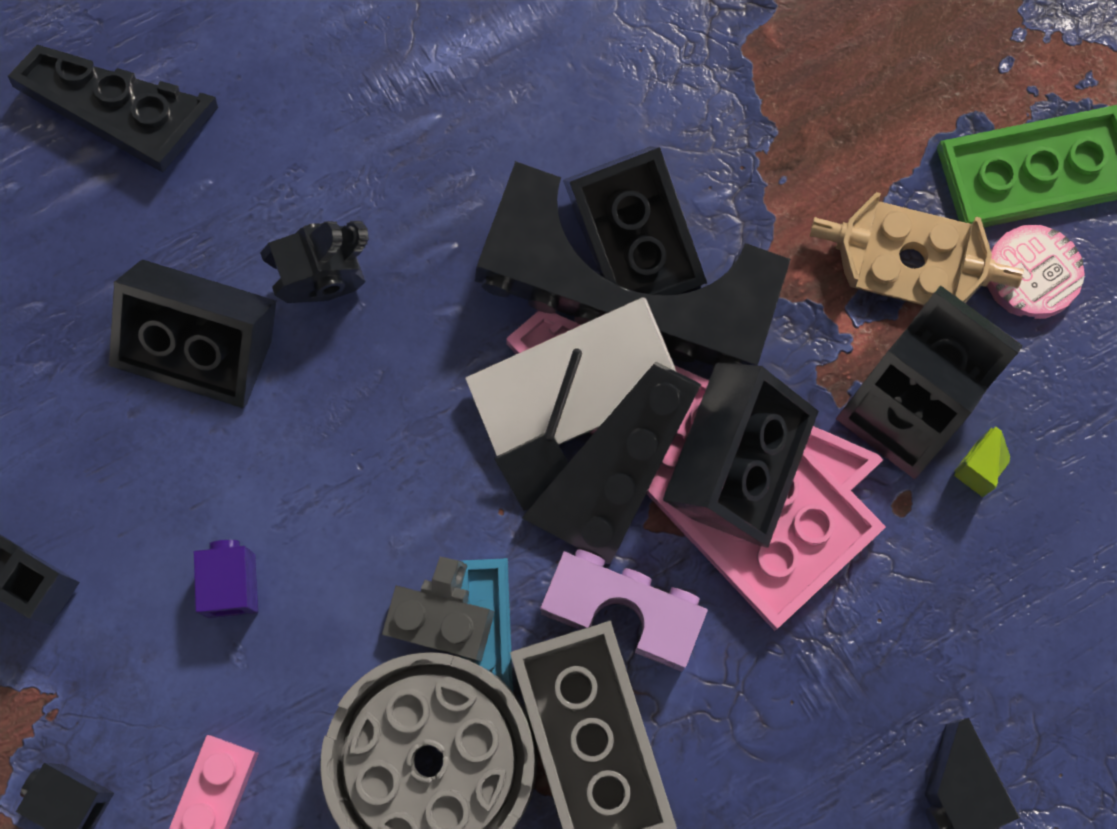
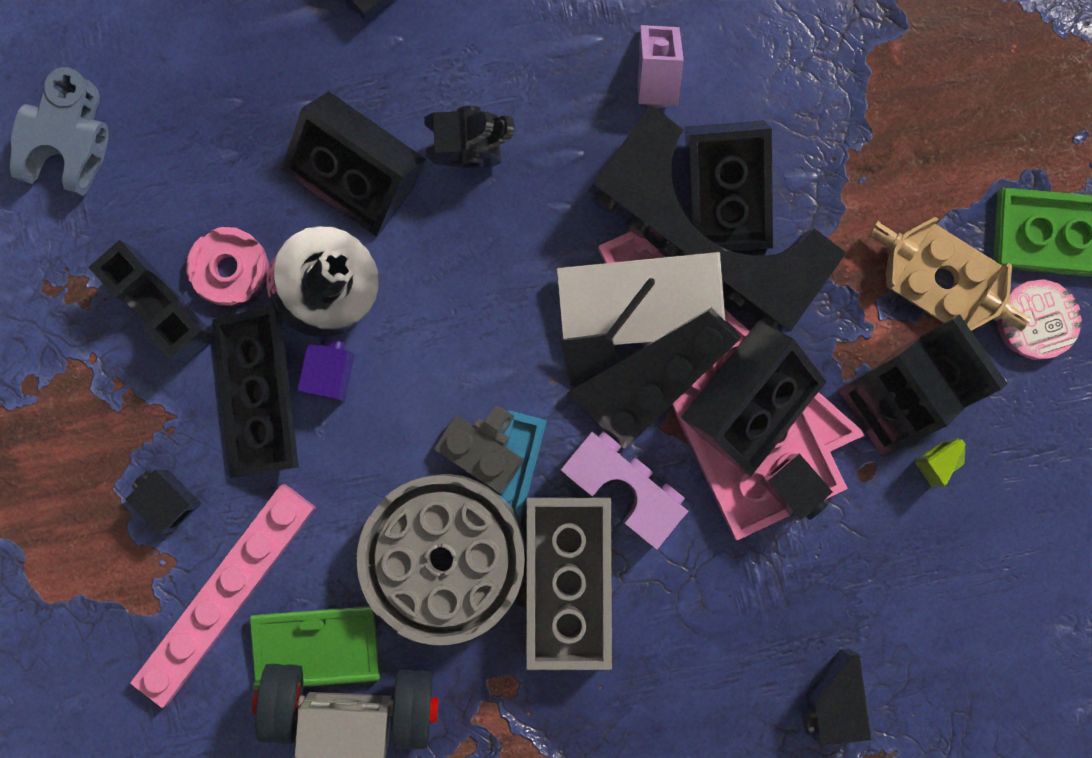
camera: 15 degrees right, 10 degrees up
none -> bright pink tile [186,227,269,307]
none -> black slope [212,305,299,478]
none -> piece [267,226,379,337]
none -> lavender slope [637,25,684,109]
none -> black brick [760,453,833,520]

